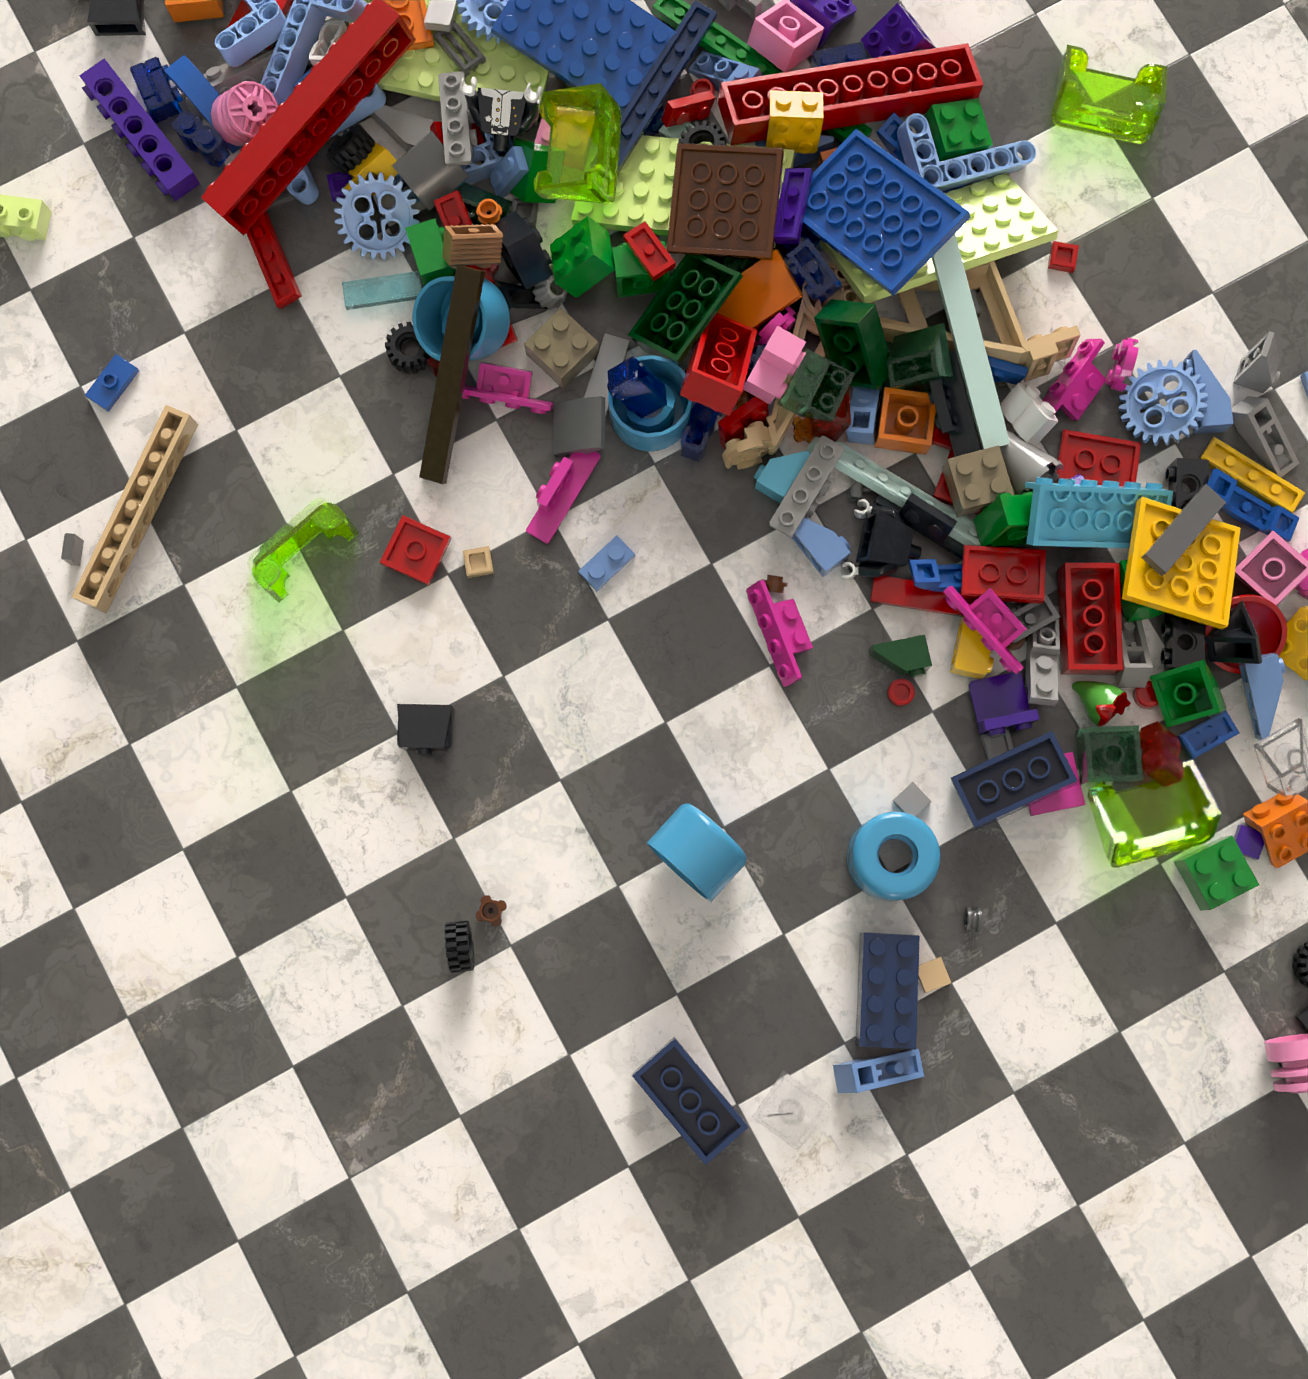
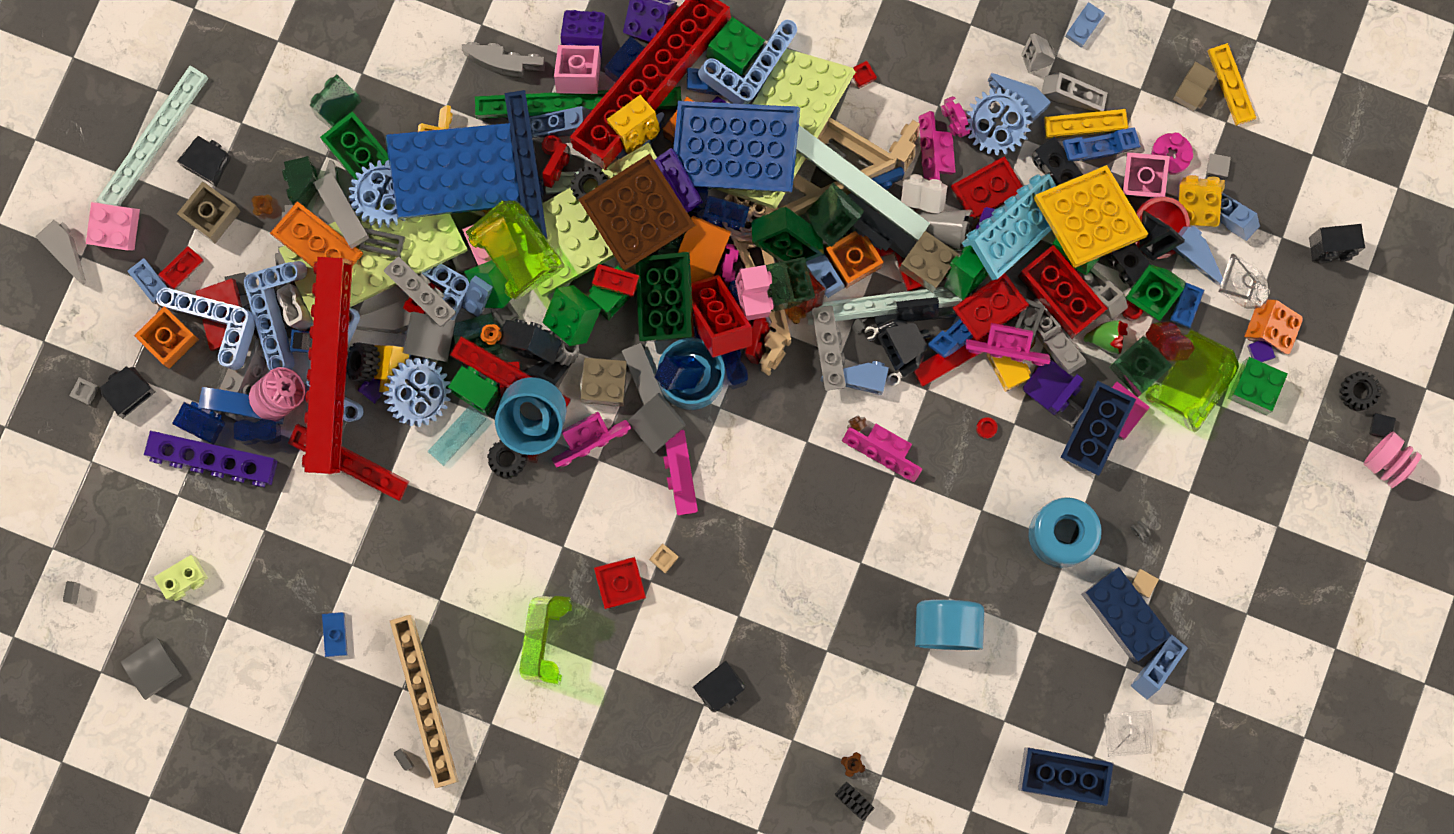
camera: 45 degrees left, 0 degrees up
dark brown tile [419,265,485,484] -> none
medium nougat brick [442,224,503,269] -> none
torso [460,77,543,152] -> none
medium blue plate [578,535,635,592] -> none
medium azure slope [754,451,811,504] -> none
dark green slope [869,634,932,678] -> none
light grey tile [892,782,932,816] -> none
dark grey tile [1141,484,1226,576] -> none

